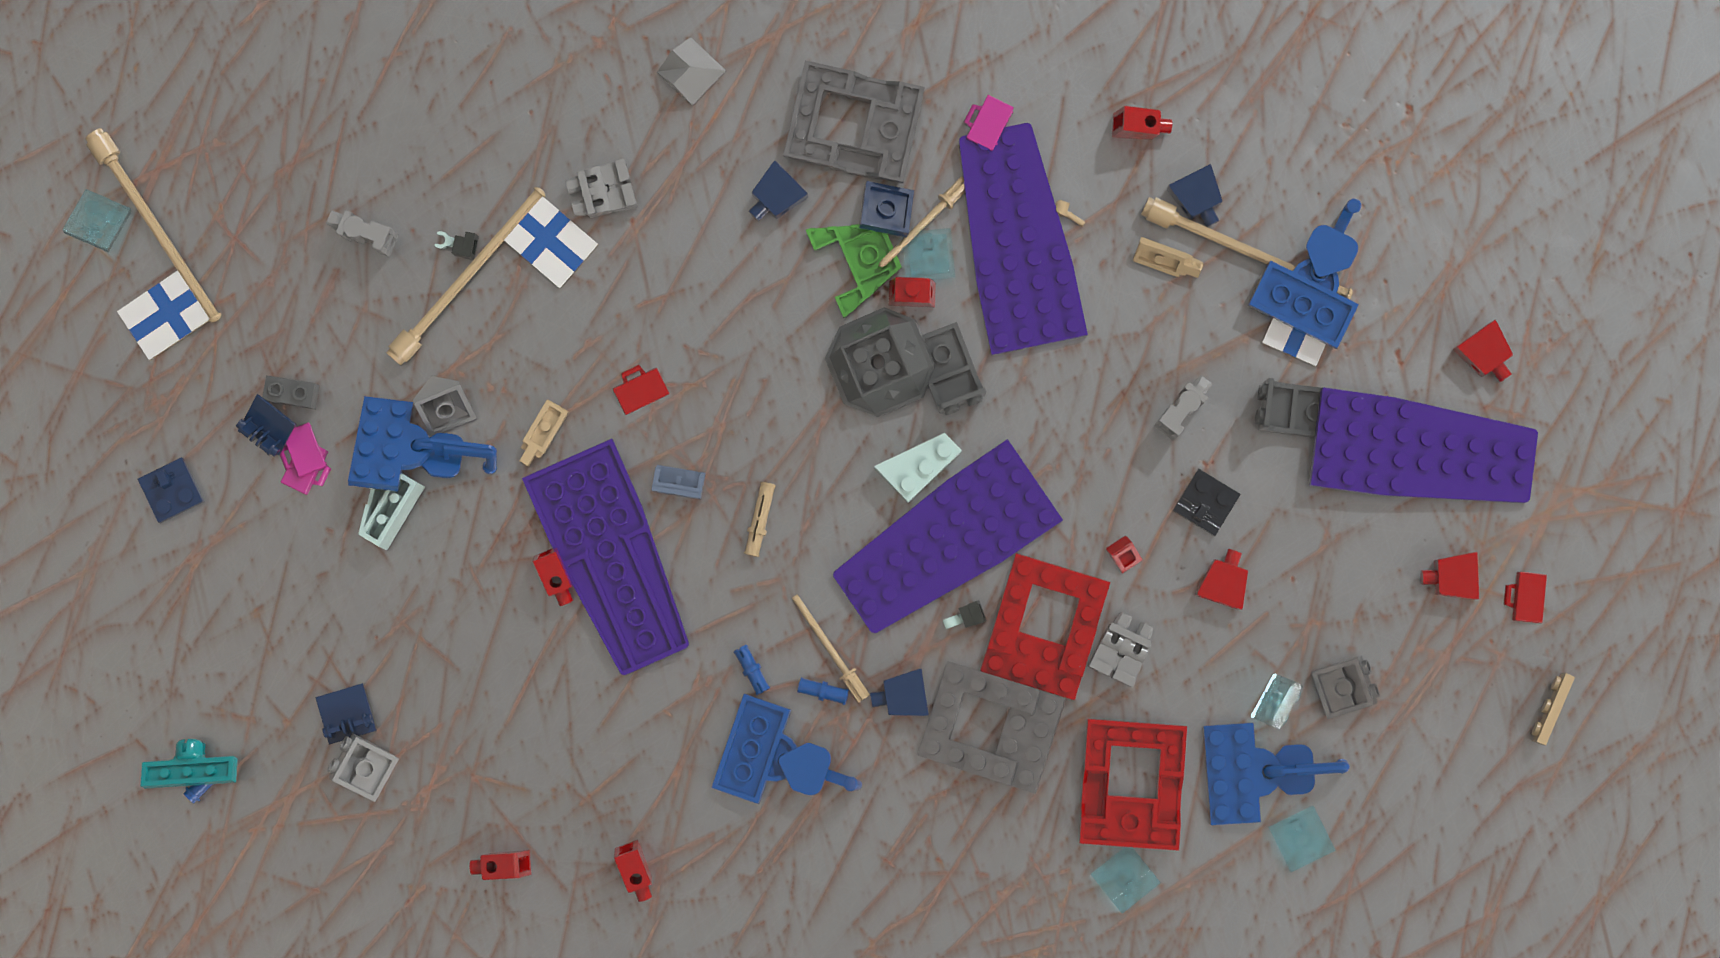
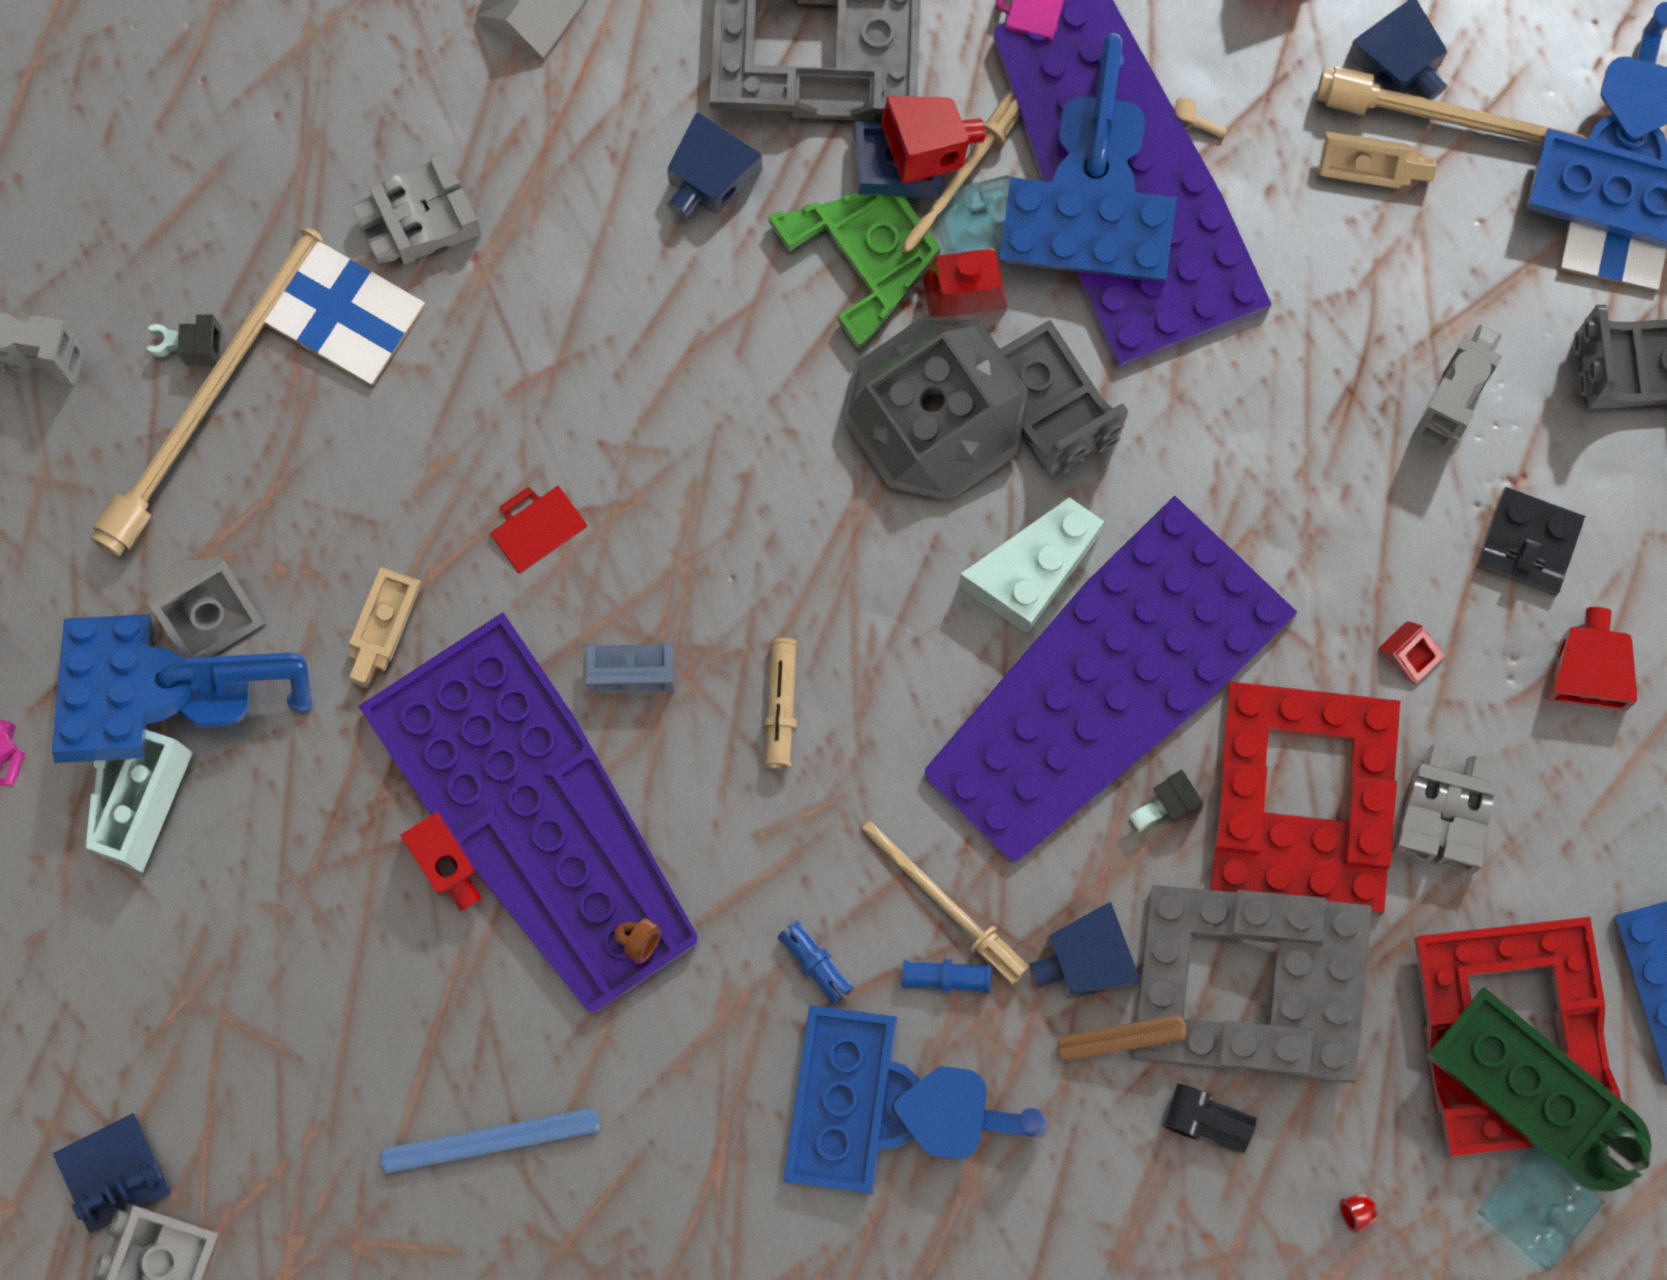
camera: 15 degrees left, 10 degrees down
none -> medium blue axle [380,1108,599,1174]
none -> dark orange tile [614,918,662,964]
none -> torso [881,96,985,183]
none -> blue plate [999,33,1177,283]
none -> medium nougat axle [1057,1015,1187,1061]
none -> black piece [1162,1084,1258,1154]
none -> red hinge [1339,1194,1377,1233]
none -> dark green plate [1426,987,1651,1192]

